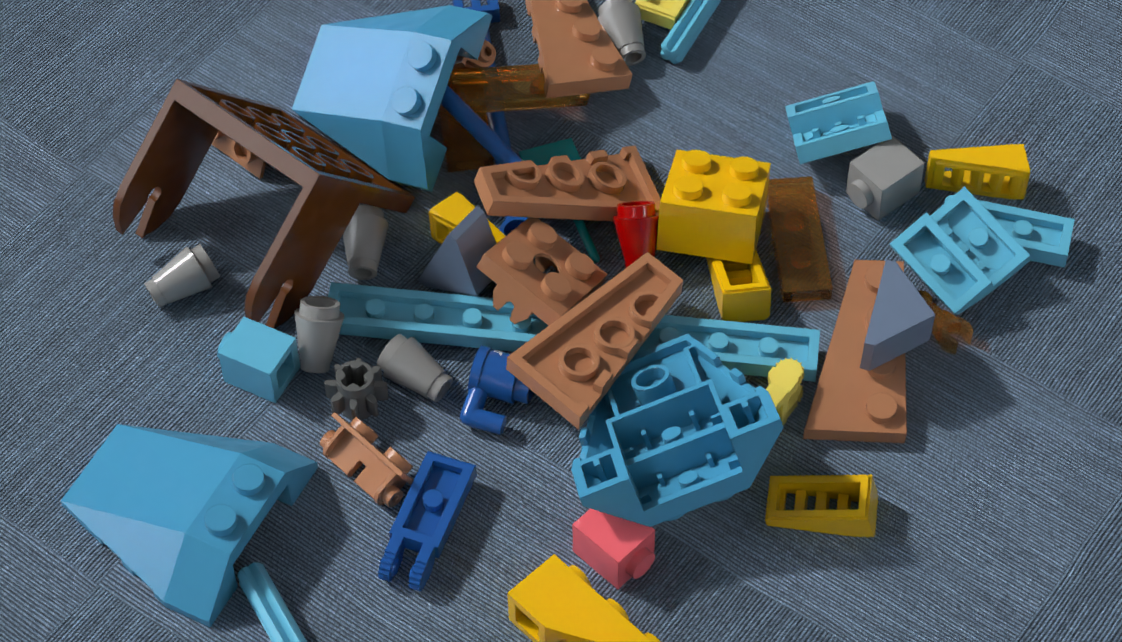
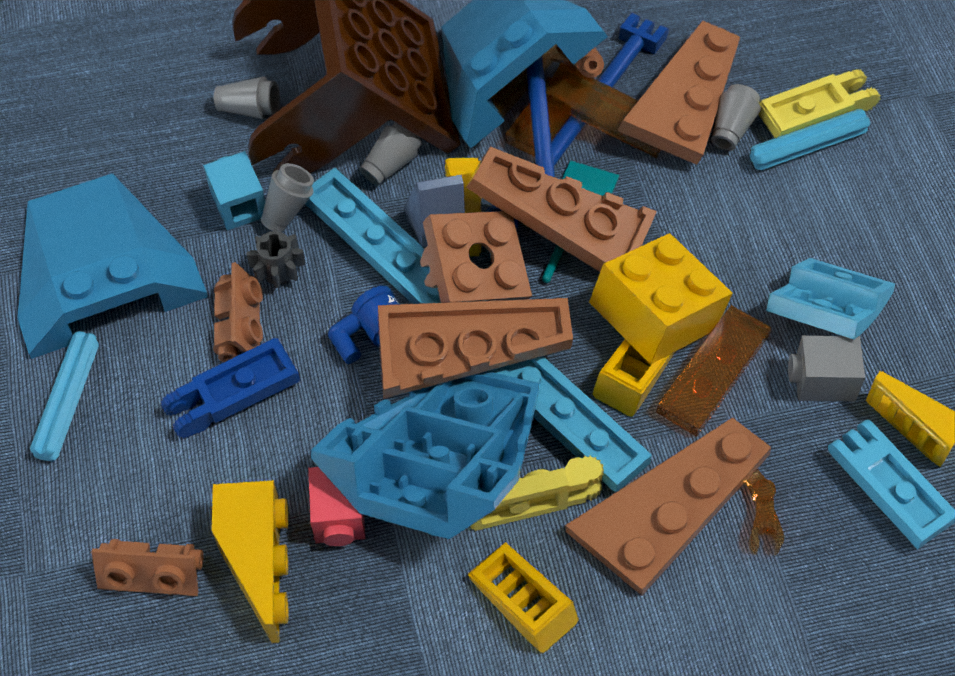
camera: 40 degrees right, 5 degrees up
light grey cone [377,334,453,402] -> none
red cone [613,201,659,268] -> none
sand blue slope [860,259,935,371] -> none
medium azure slope [890,186,1031,316] -> none

